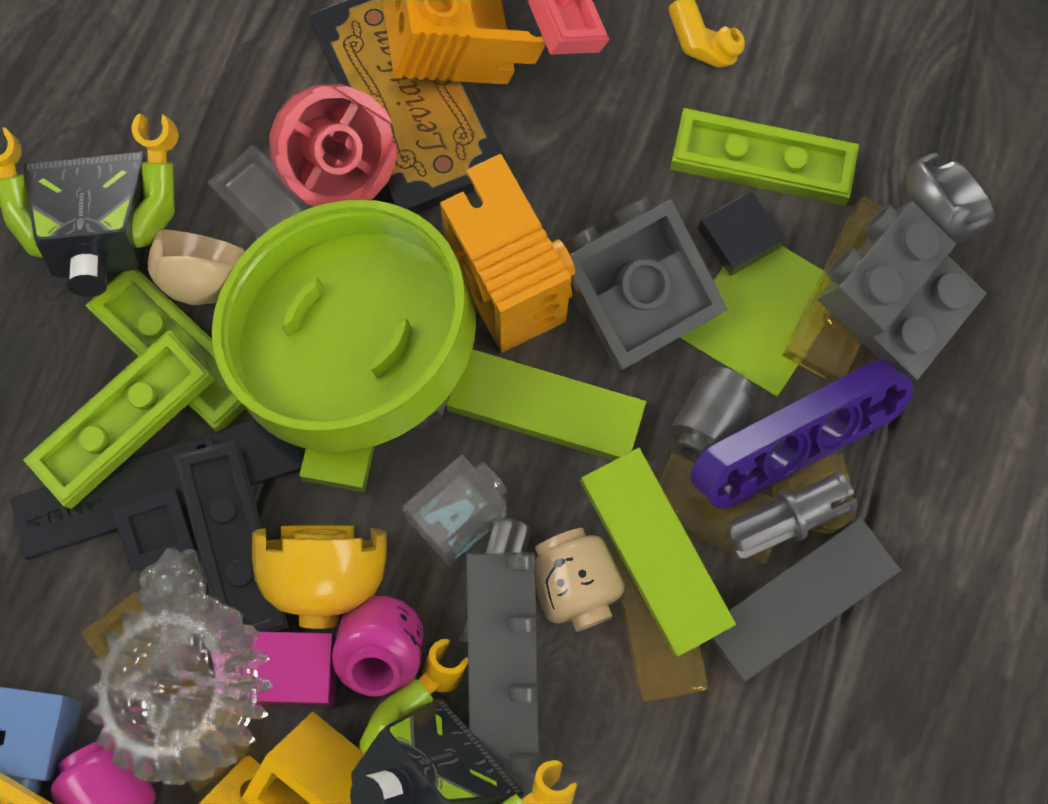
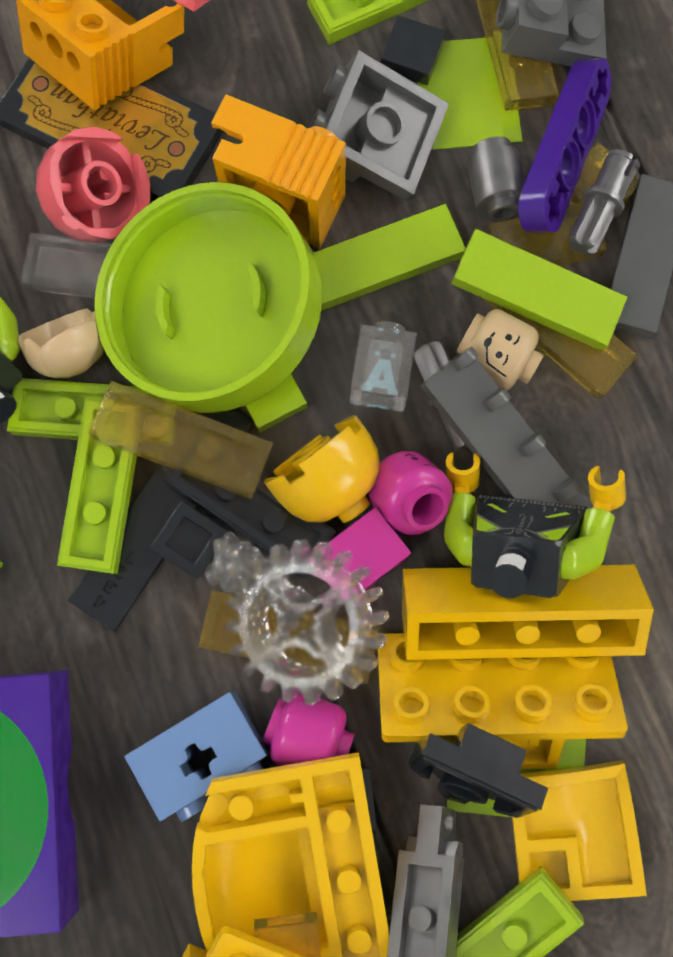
camera: 35 degrees left, 5 degrees up
none -> clear yellow tile [88,381,273,499]

